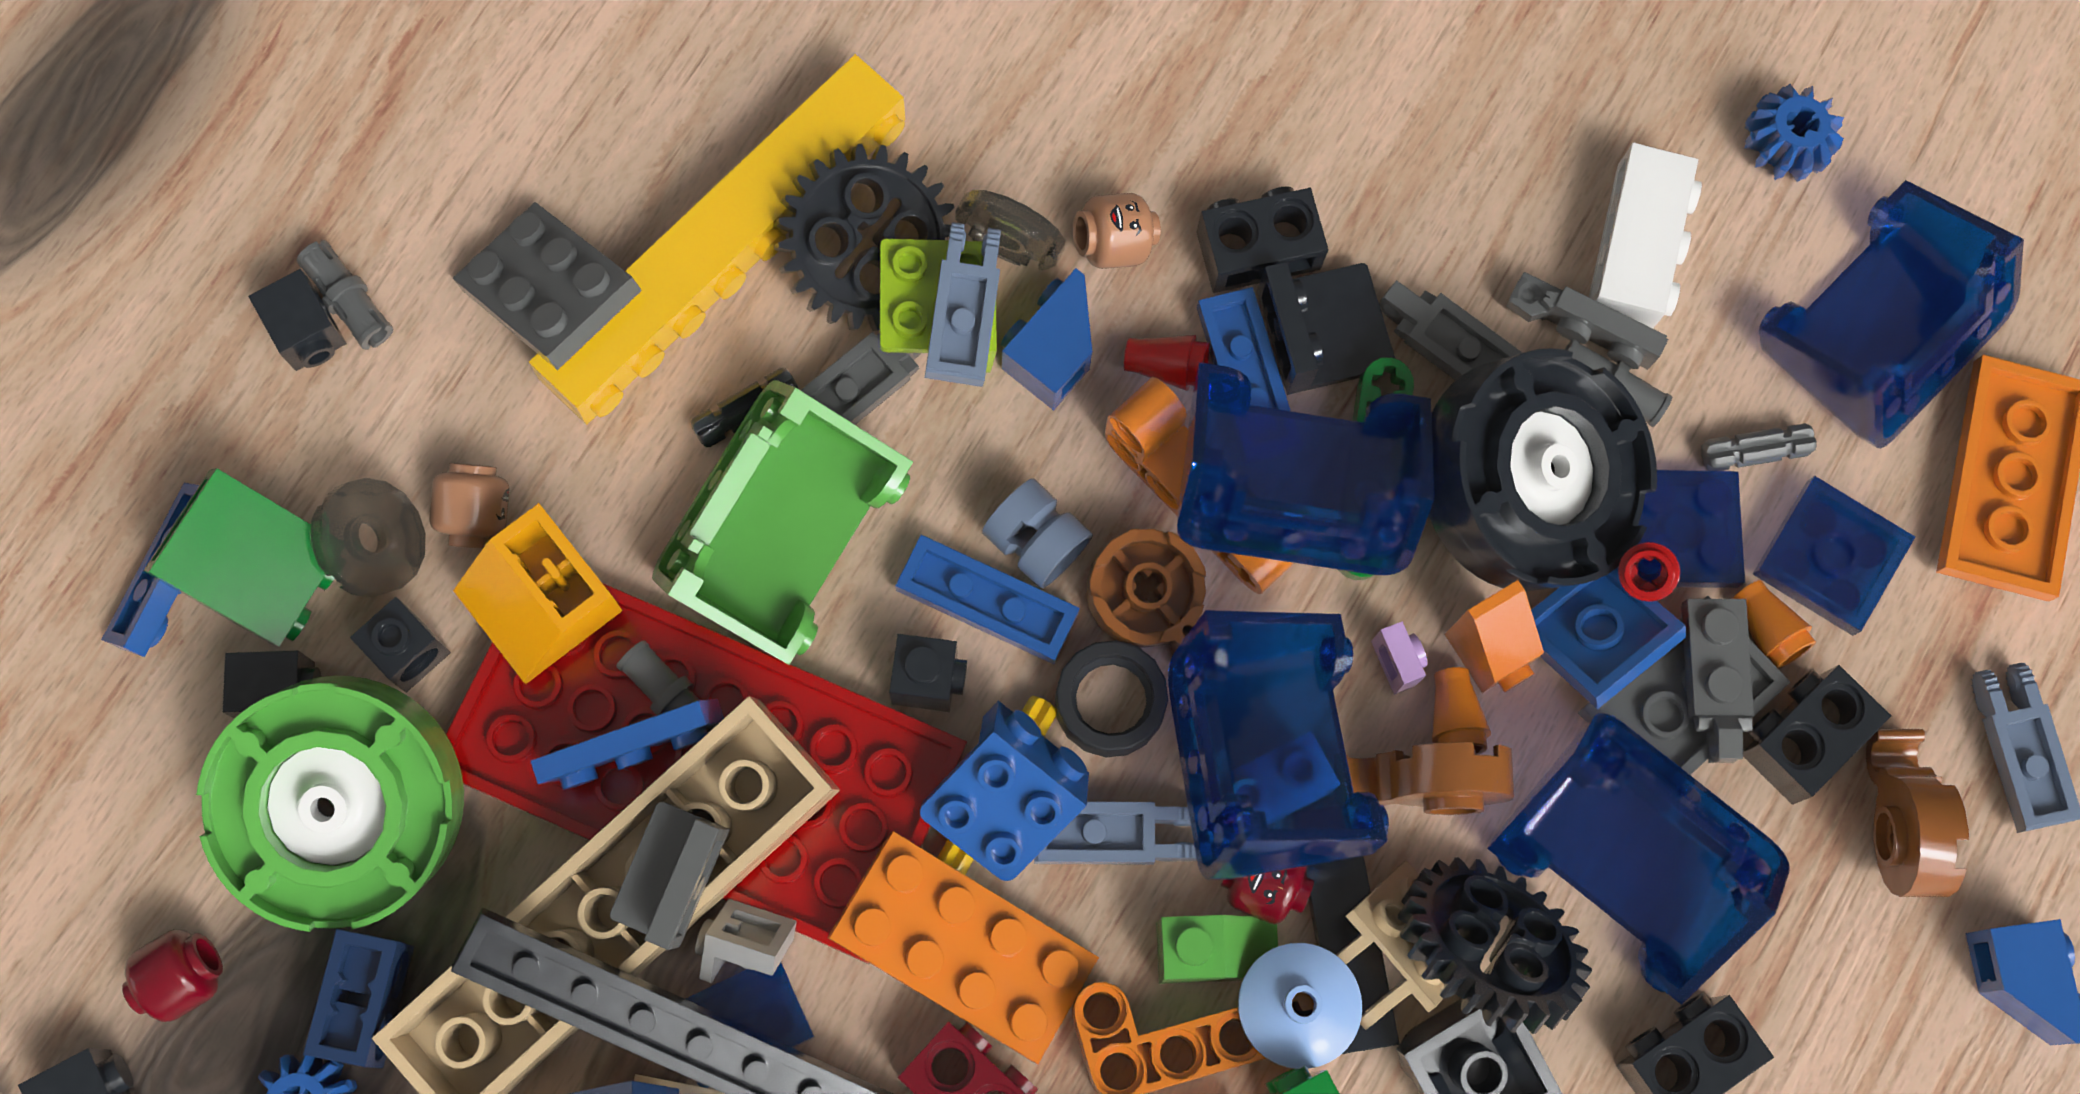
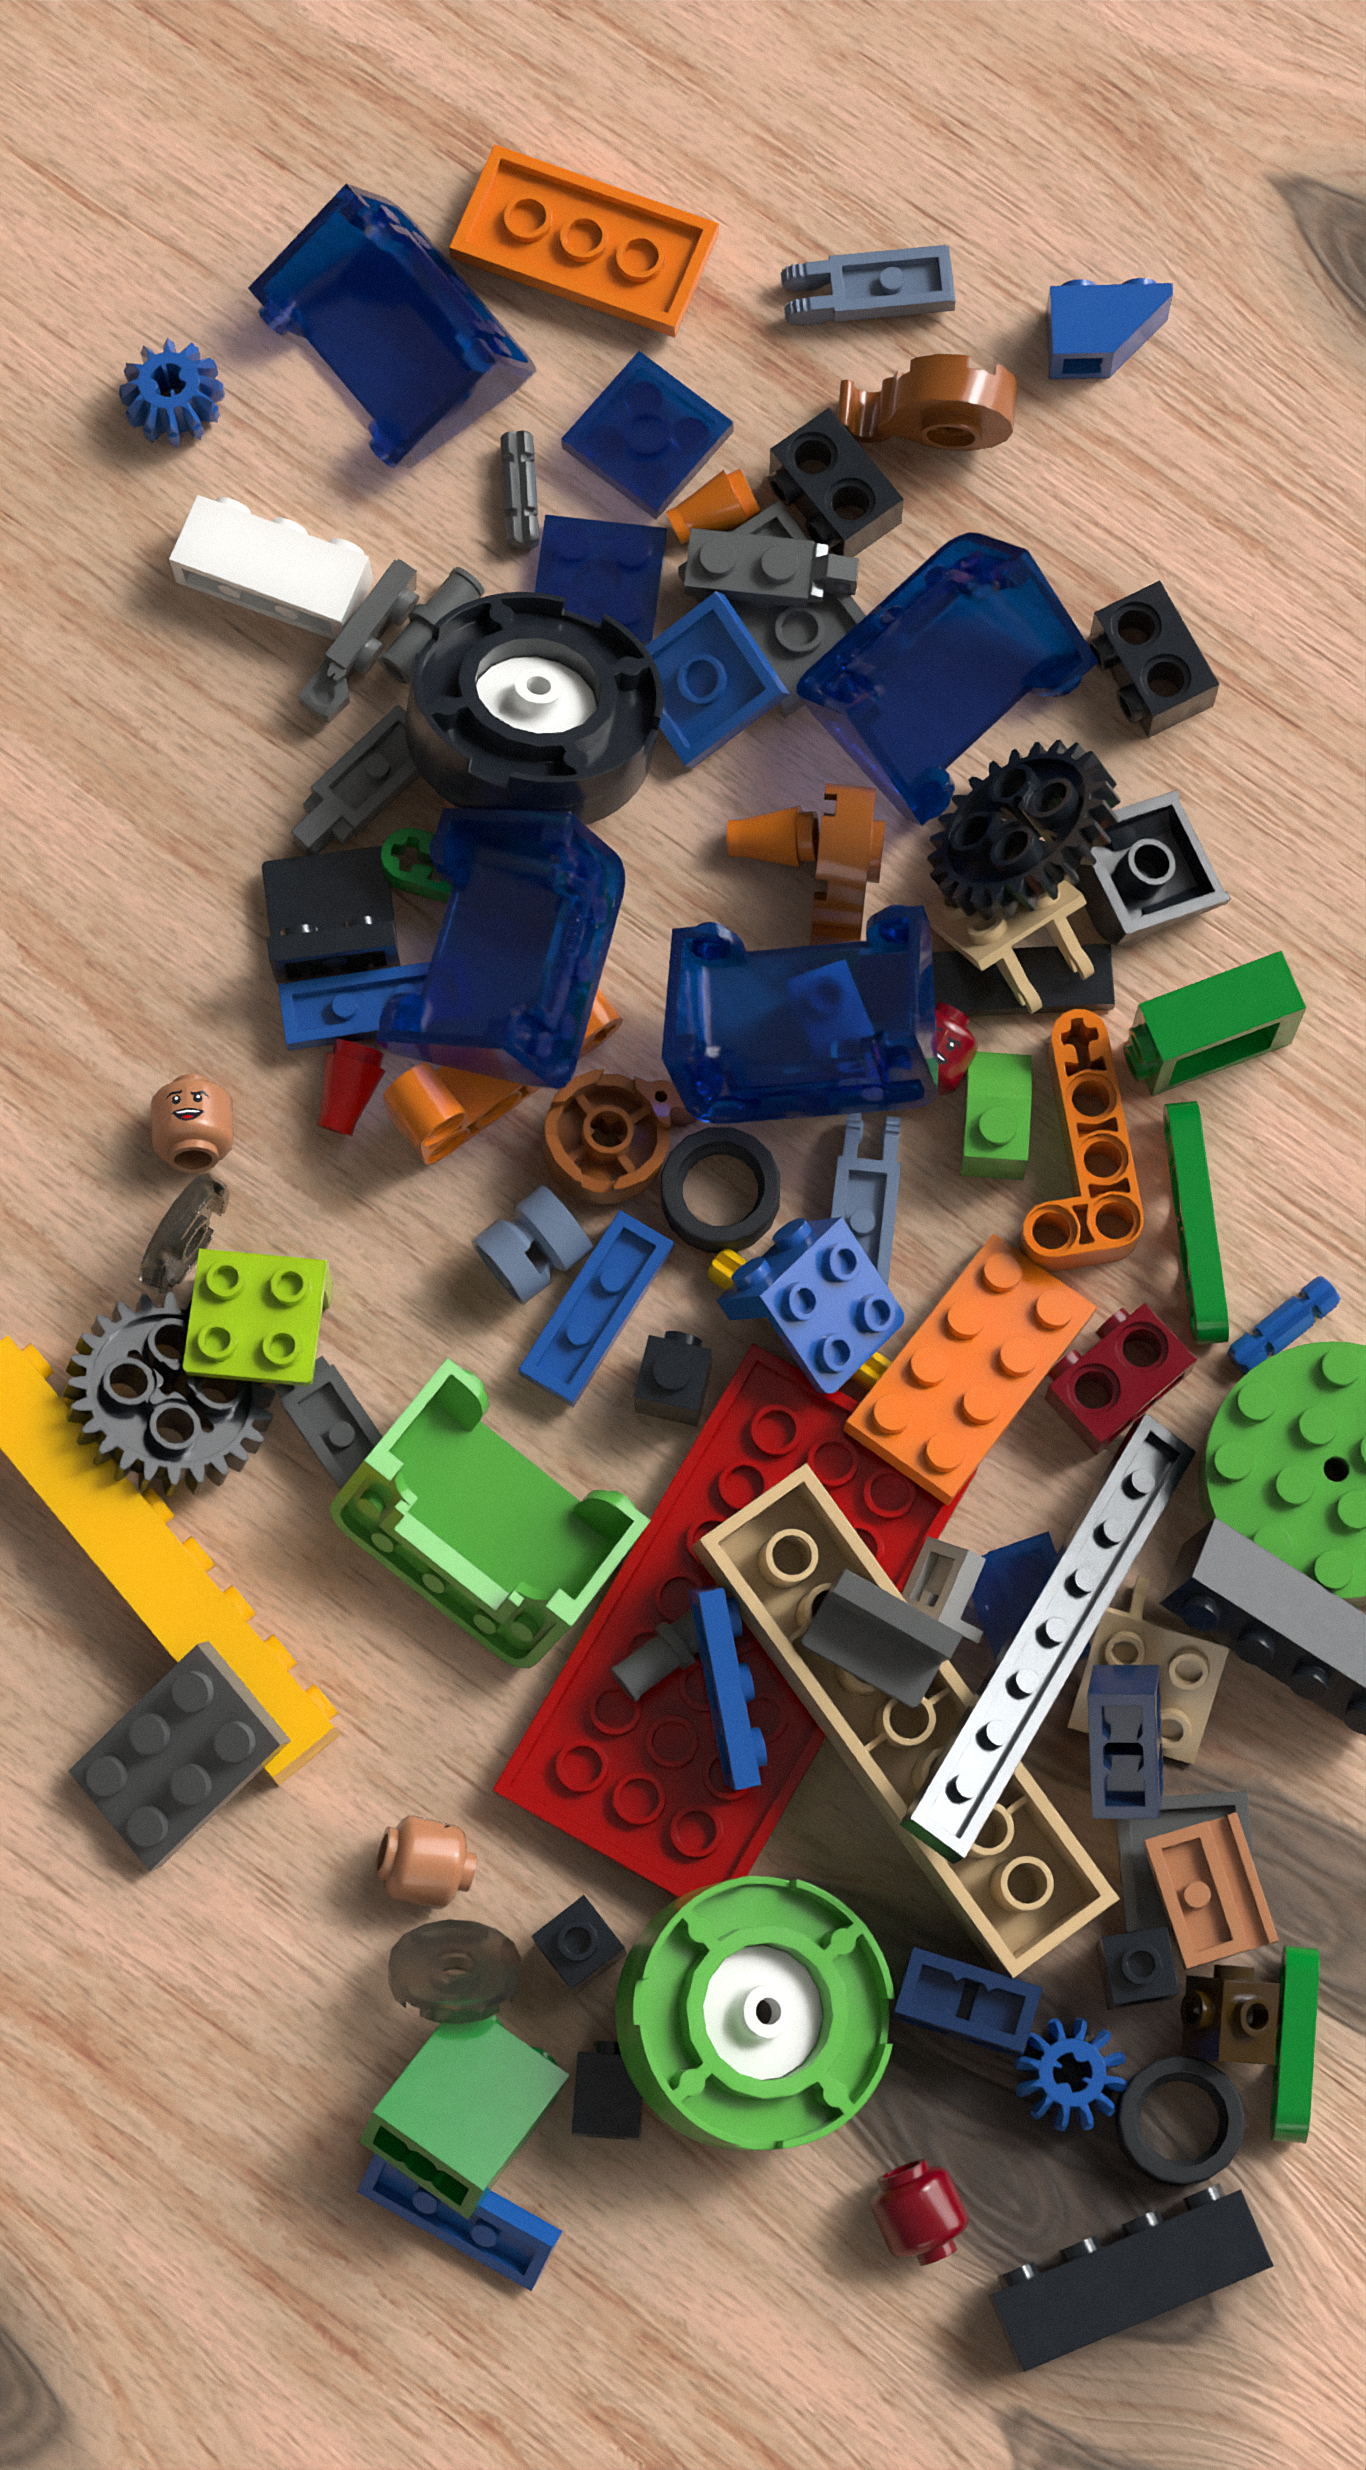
camera: 75 degrees left, 0 degrees up
black brick [248,269,347,371] -> none
dark grey pin [296,240,394,350] -> none
light orange slope [453,503,622,684] -> none
black axle [691,368,799,447] -> none
sand blue hinge [924,222,1001,387] -> none
blue slope [1000,268,1092,411] -> none
black brick [1196,186,1329,293] -> none
light blue dish [1238,943,1362,1069] -> none
lavender plate [1371,621,1427,695] -> none
orange slope [1444,580,1544,693] -> none
red cone [1618,542,1680,602] -> none

